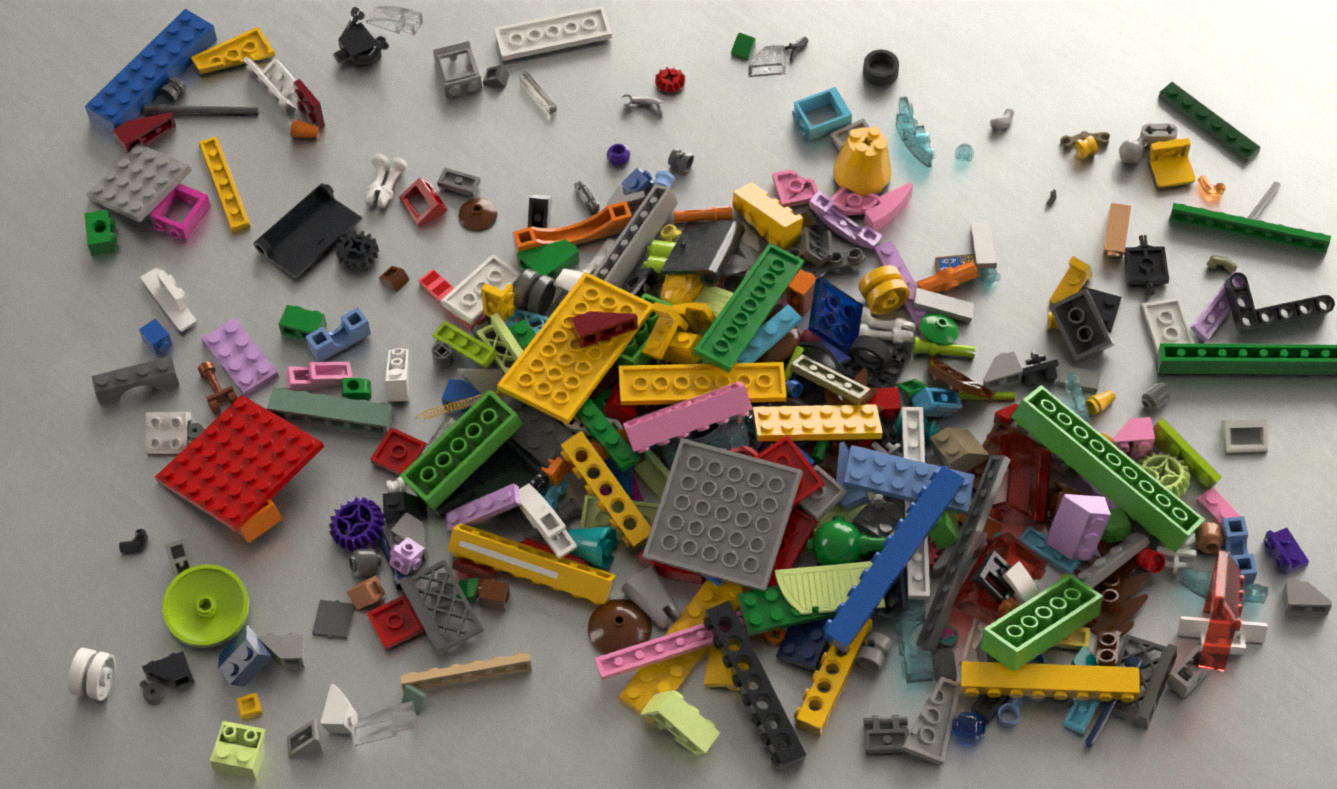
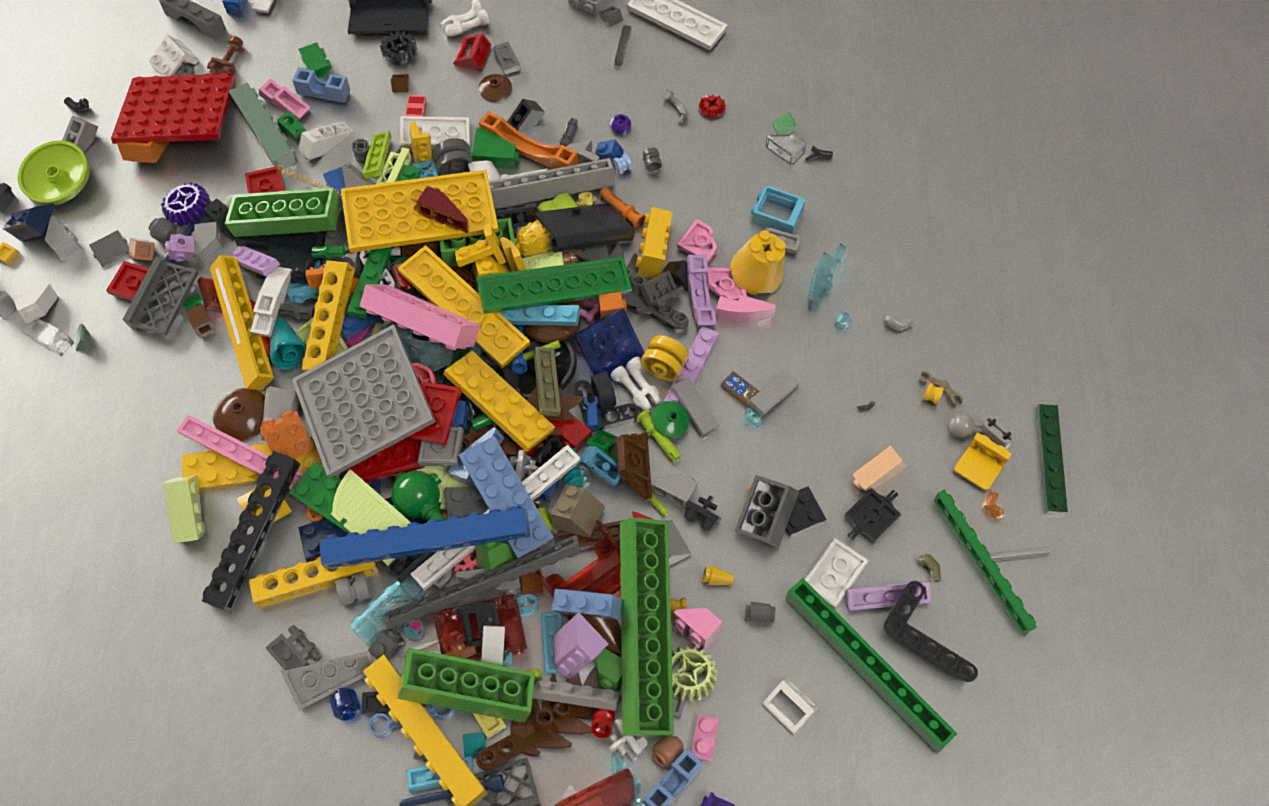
camera: 45 degrees right, 5 degrees up
lavender plate [201,318,279,396] -> none
tan plate [400,653,532,693] -> none
black tyre [863,49,899,86] -> none
orange piece [916,261,979,293] -> none
yellow bracket [1049,256,1093,304] -> none
light grey tile [1057,365,1101,393] -> none
clear light blue plate [1064,370,1090,424] -> none
lime wing [1153,418,1222,489] -> none
none -> orange bracket [260,410,313,459]
none -> green axle [312,245,347,259]
none -> medium blue arch [552,589,623,620]
none -> blue bar [584,396,600,430]

